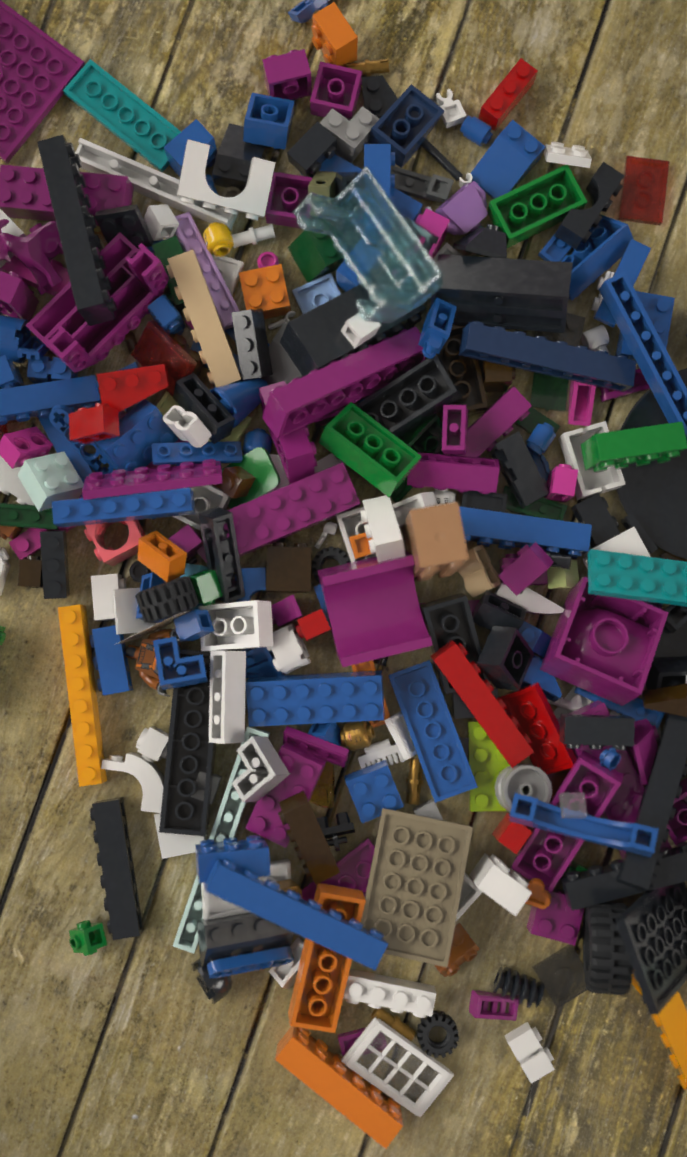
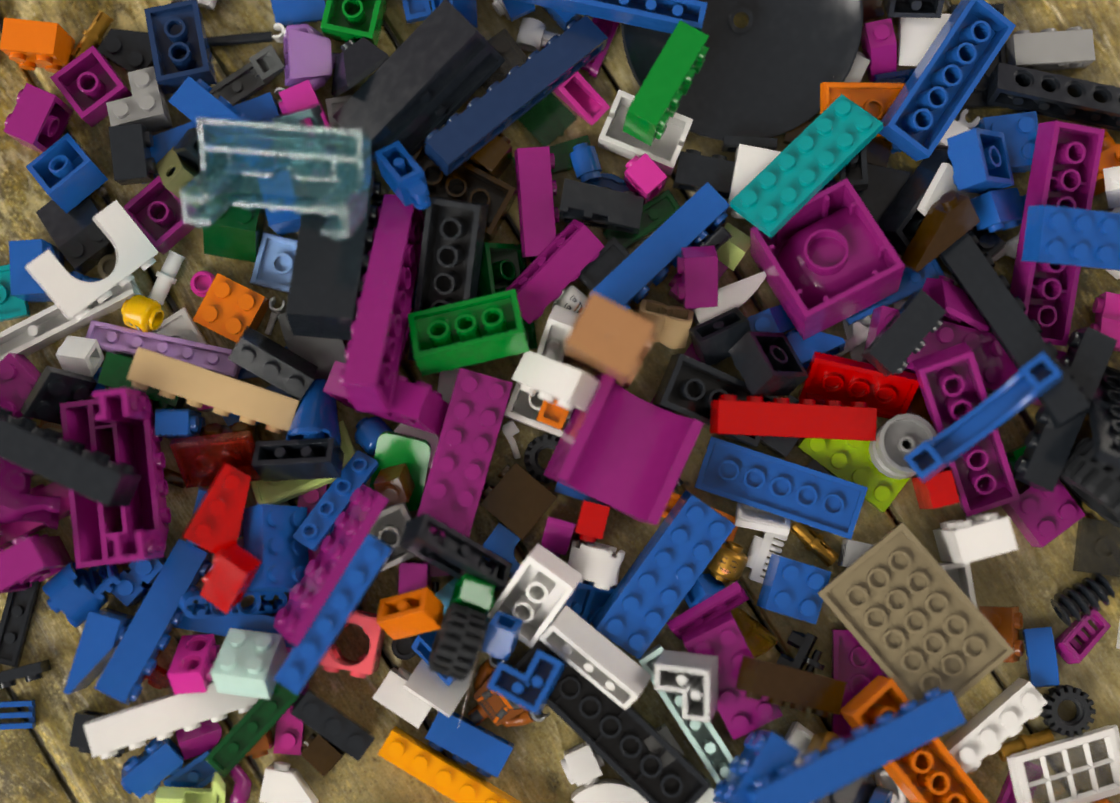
camera: 50 degrees left, 0 degrees up
white brick [162,406,212,447] -> none
white brick [341,308,381,348] -> none
magenta brick [442,405,468,455] -> none
orange tile [525,878,552,909] -> none
clear tile [559,793,587,818] -> none
blue plate [599,748,621,770] -> none
none -> blue slope [1022,627,1059,688]

